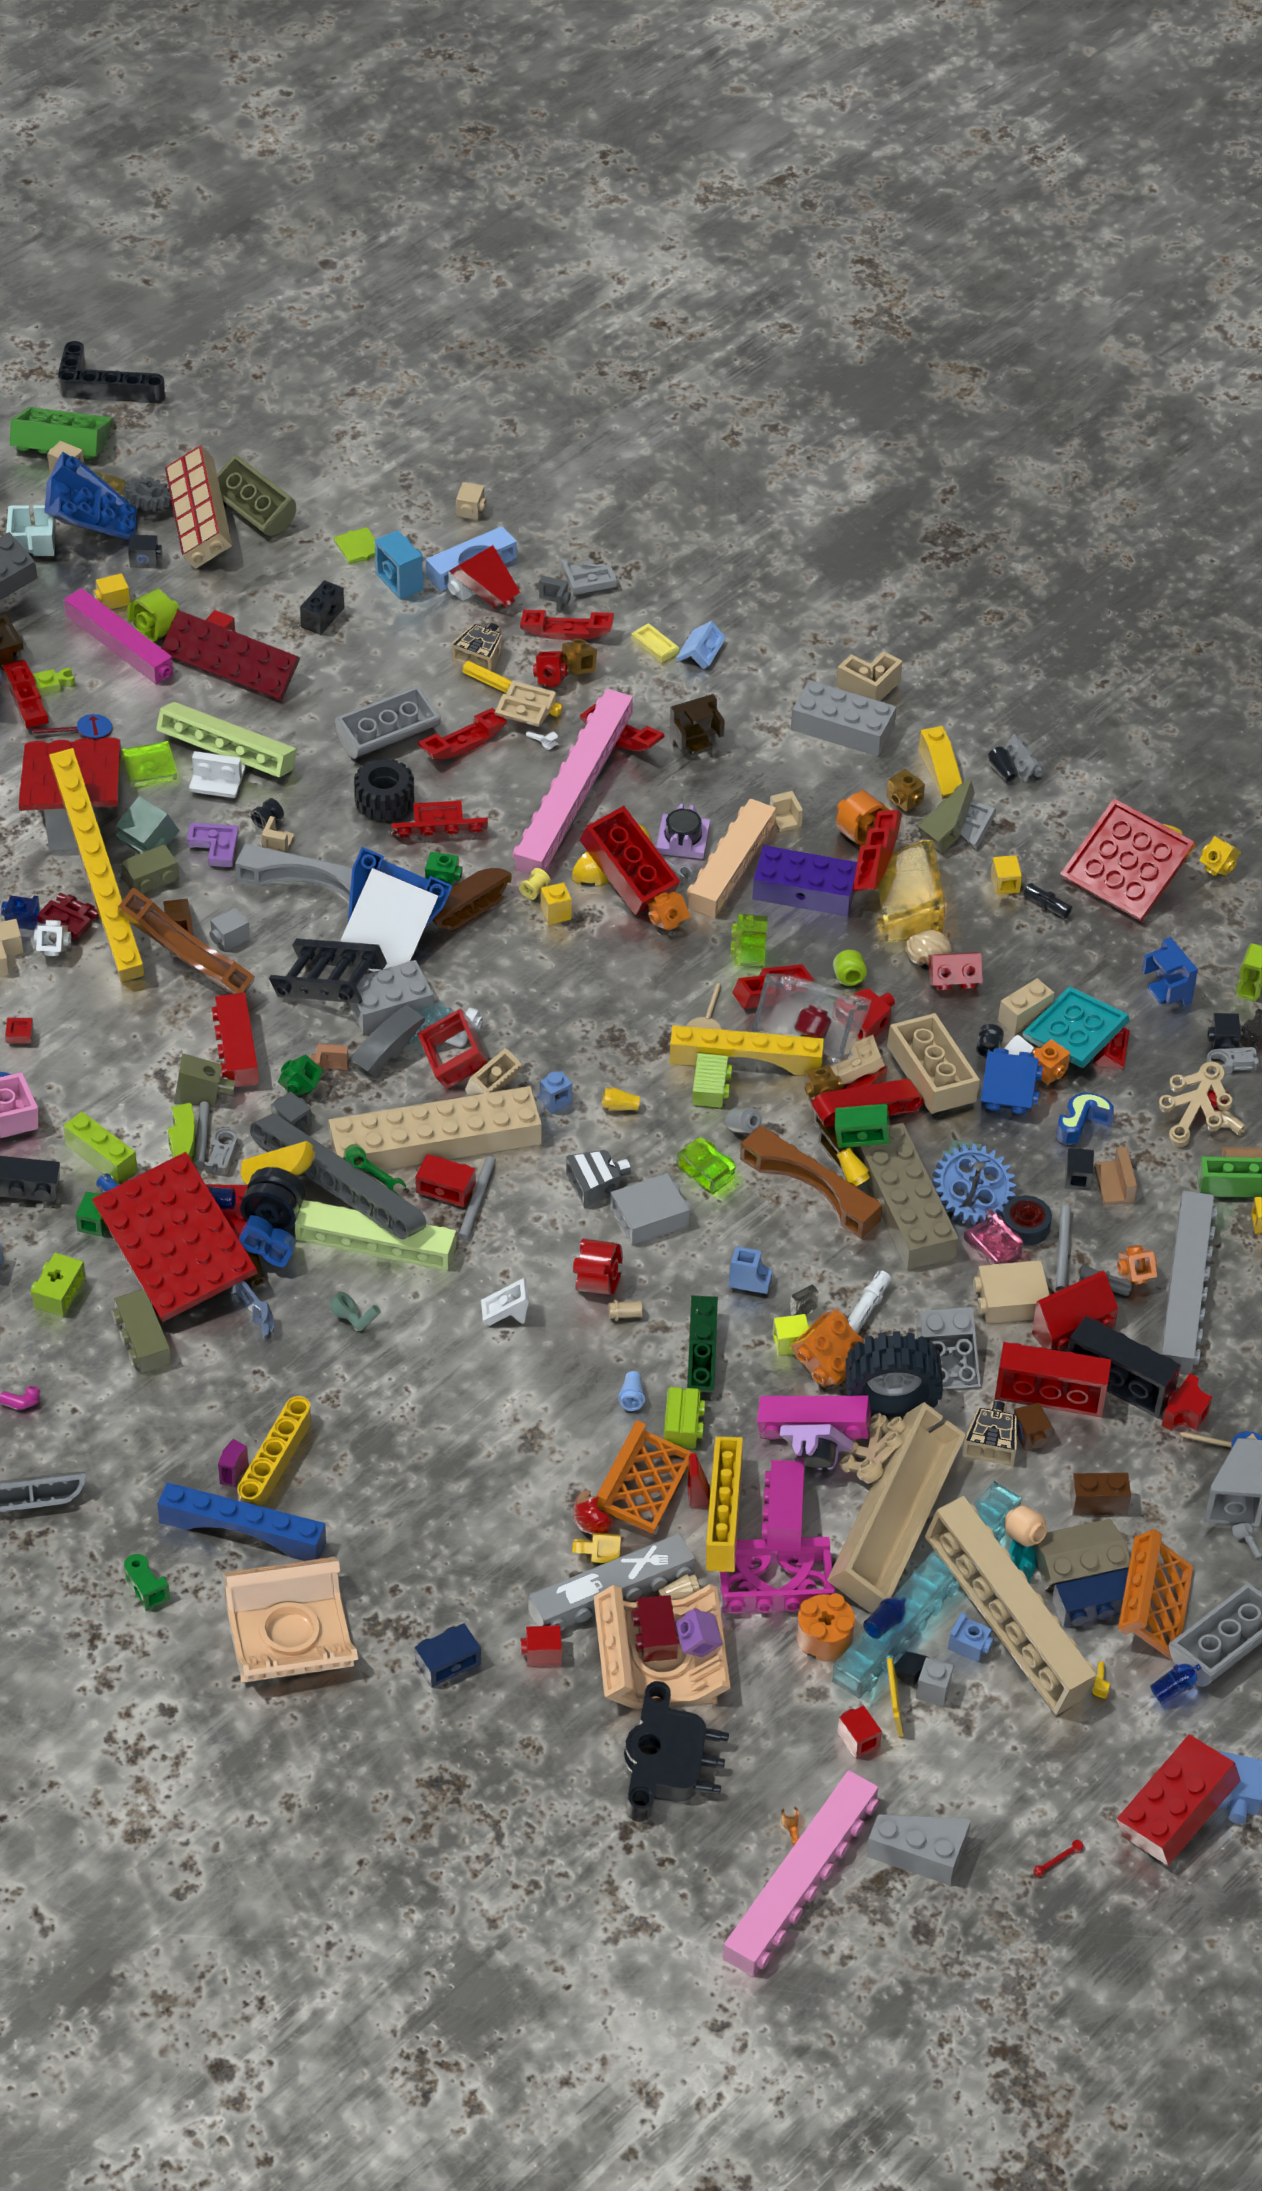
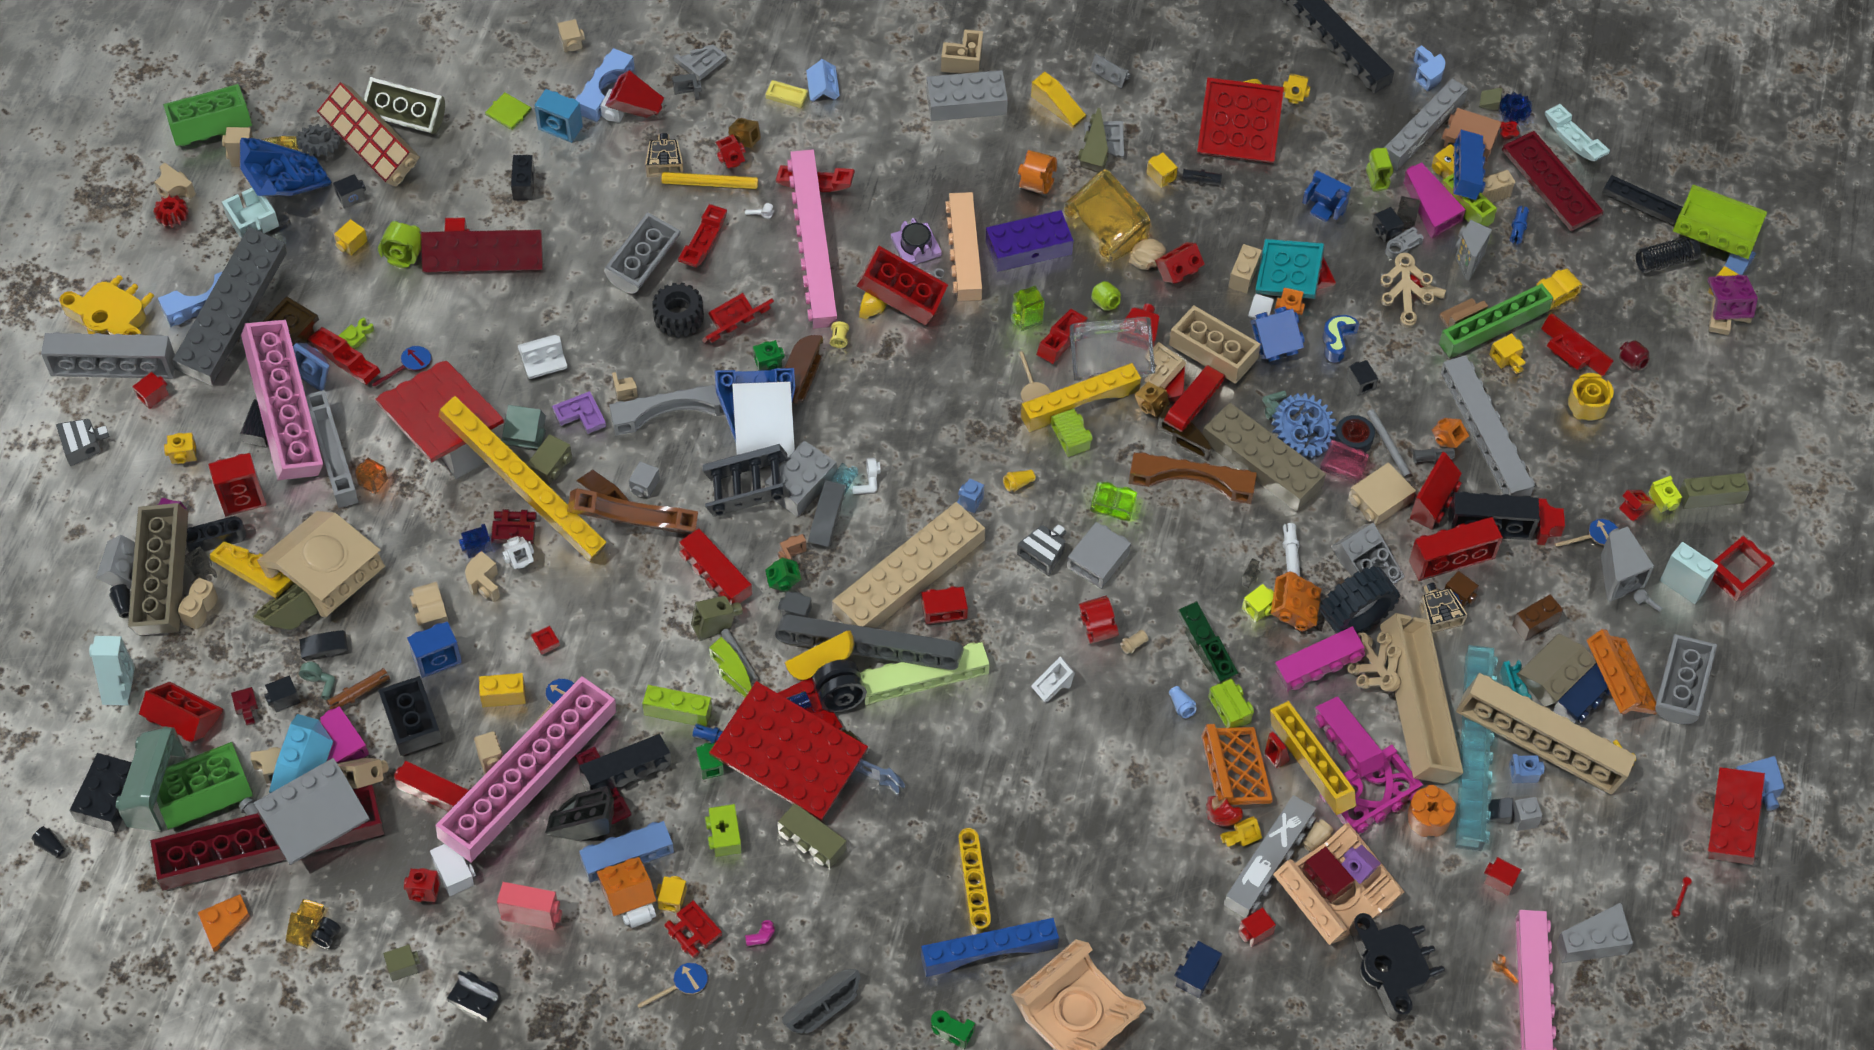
camera: 30 degrees left, 10 degrees up
black beam [58,341,166,403] -> none
dark pink brick [64,588,173,685] -> none
clear neon green tile [121,741,178,788] -> none
yellowish green brick [156,702,297,777] -> none
light grey piece [204,1128,238,1176] -> none
magenta piece [218,1439,249,1488] -> none
blue brick [239,1215,297,1267] -> none
black wheel [250,798,284,830] -> none
sand green plate [330,1291,381,1331] -> none
green brick [344,1144,406,1195] -> none
red window [417,1008,489,1090] -> none
light grey bar [458,1156,496,1241] -> none
tan brick [465,1048,521,1096] -> none
tan slope [495,680,557,727] -> none
red slope [520,609,614,640] -> none
yellow brick [541,882,572,925] -> none
orange brick [648,891,690,930] -> none
dark brown panel [669,694,725,755] -> none
light grey brick [725,1107,762,1134] -> none
medium blue brick [728,1246,773,1294] -> none
tan panel [770,791,803,832] -> none
lavender piece [780,1424,853,1470] -> none
dark red head [794,1005,831,1039] -> none
green brick [835,1104,890,1148] -> none
yellow cone [837,1147,870,1186] -> none
red slope [853,810,902,892] -> none
clear blue piece [863,1598,907,1639] -> none
pearl gold brick [886,769,925,812] -> none
yellow window [887,1658,904,1737] -> none
black wheel [976,1024,1004,1059] -> none
black cone [987,746,1017,782] -> none
light nougat head [1005,1505,1047,1547] -> none
medium nougat panel [1094,1147,1137,1205] -> none
clear blue piece [1150,1663,1202,1704] -> none

